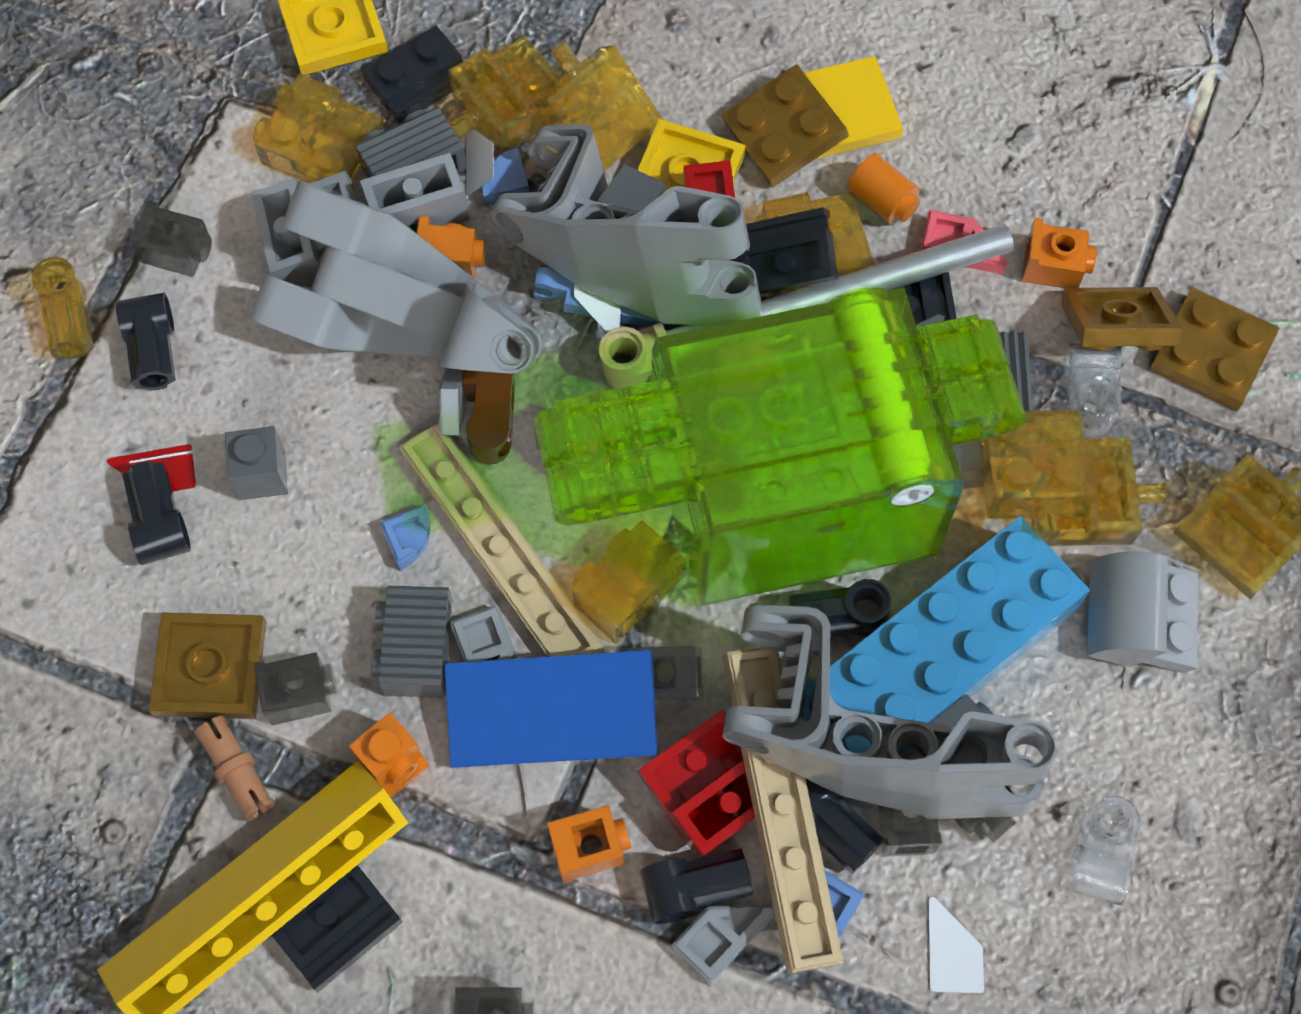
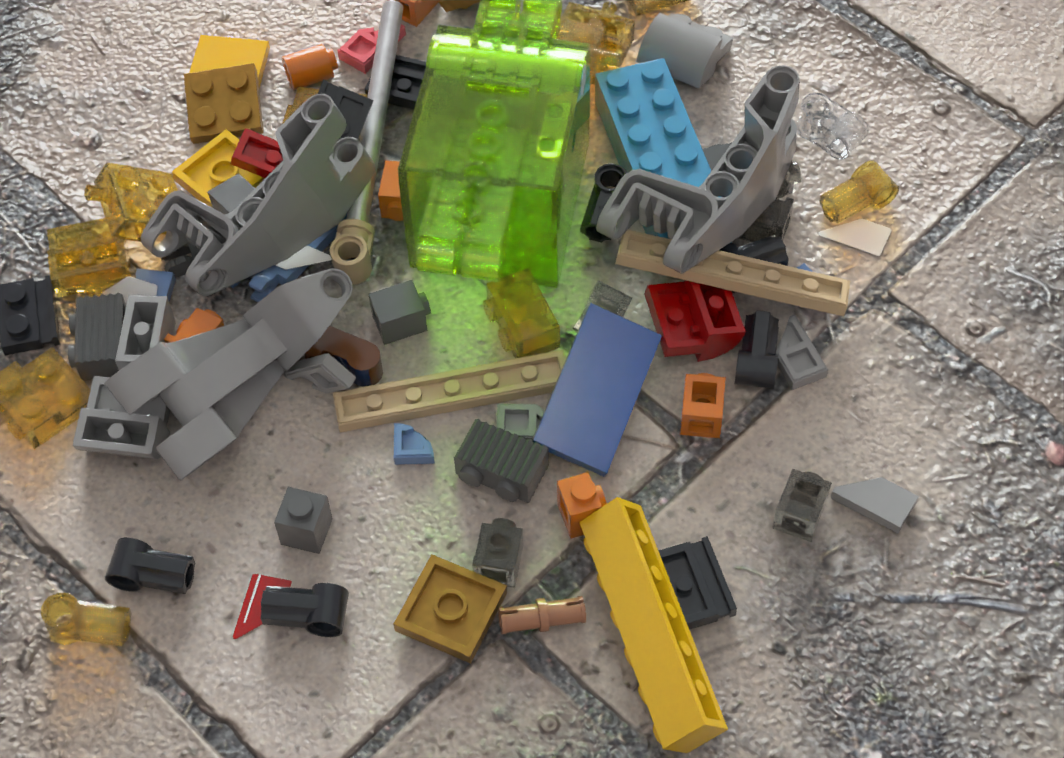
camera: 65 degrees left, 10 degrees down
clear smoke brick [130,200,212,277] -> none
none -> clear yellow piece [819,160,899,223]

